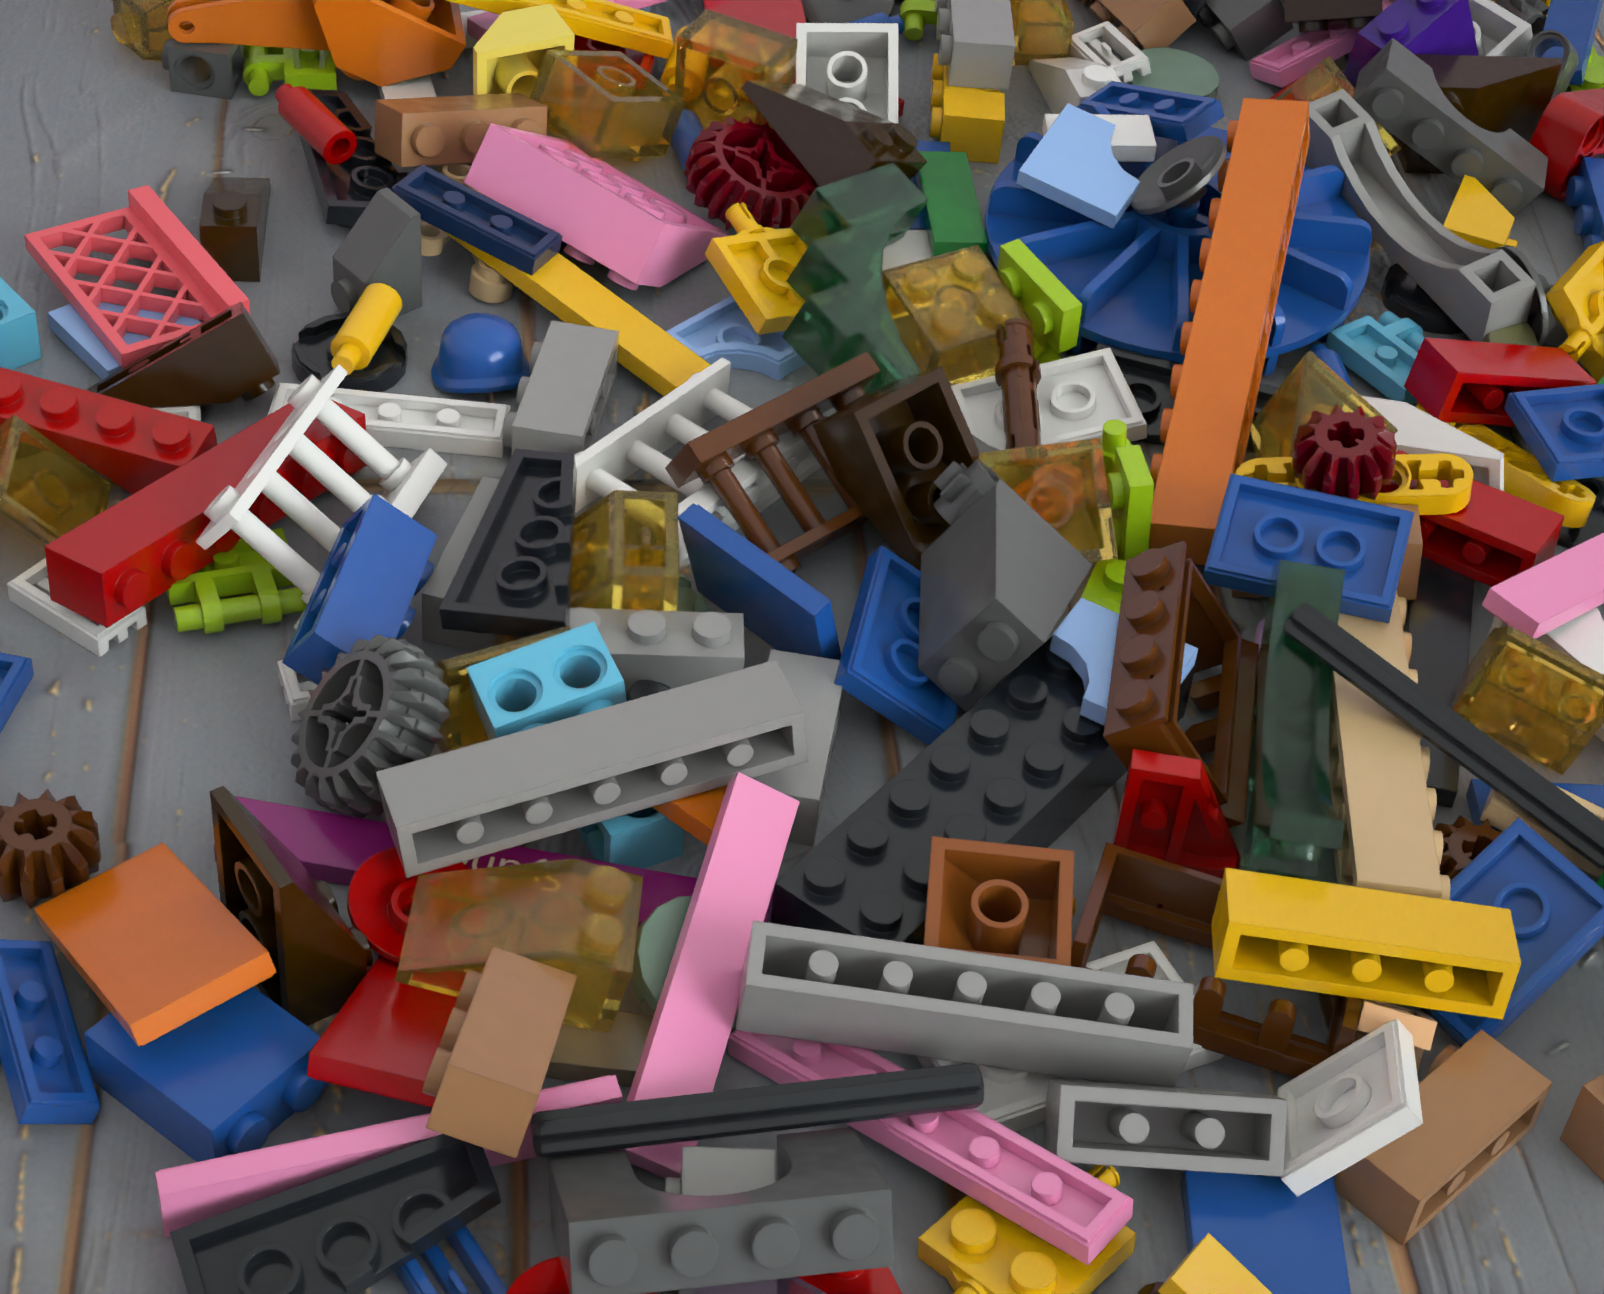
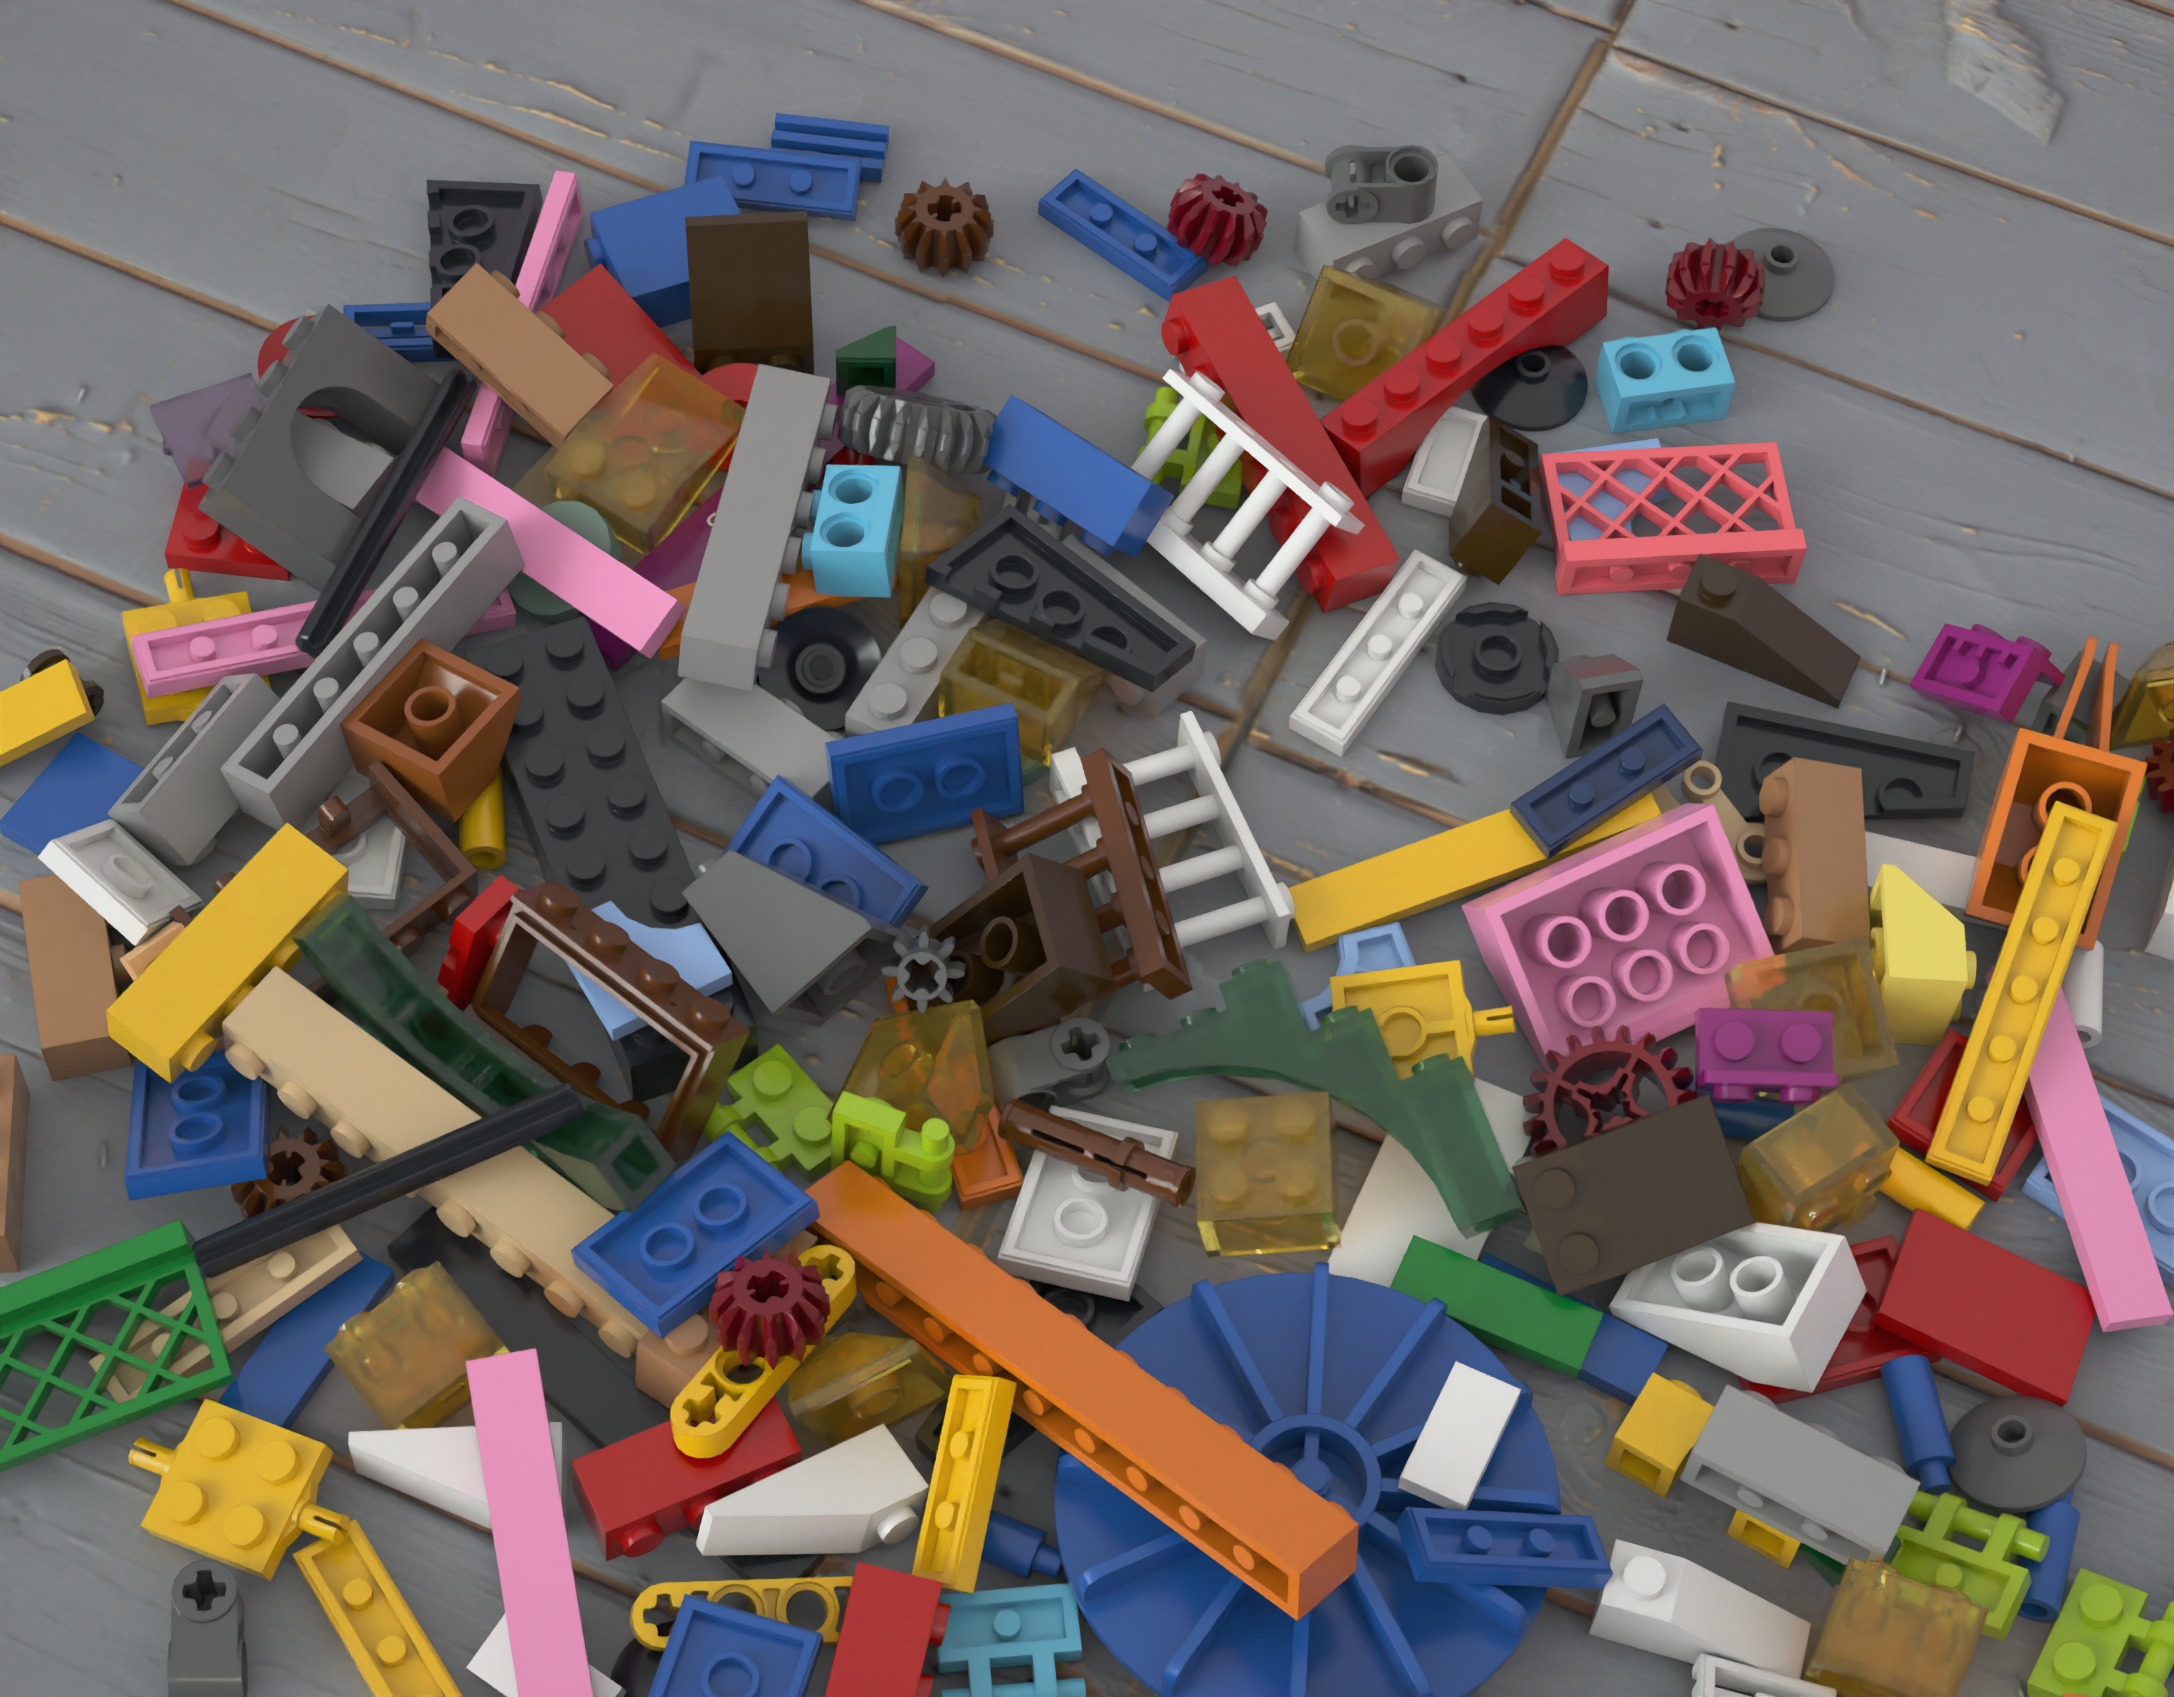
camera: 120 degrees right, 15 degrees up
orange tile [33,842,277,1047] -> none
red cylinder [275,84,357,165] -> none
yellow cylinder [330,283,403,375] -> none
blue helmet [431,312,530,393] -> none
light grey brick [502,320,619,456] -> none
lime plate [989,238,1082,364] -> none
light blue tile [1016,103,1140,229] -> none
dark grey dish [1130,136,1227,214] -> none
none -> dark green slope [836,326,896,395]
none -> yellow tile [911,1374,1017,1594]
none -> magenta bracket [1695,1008,1839,1105]
none -> magenta bracket [1909,623,2066,724]

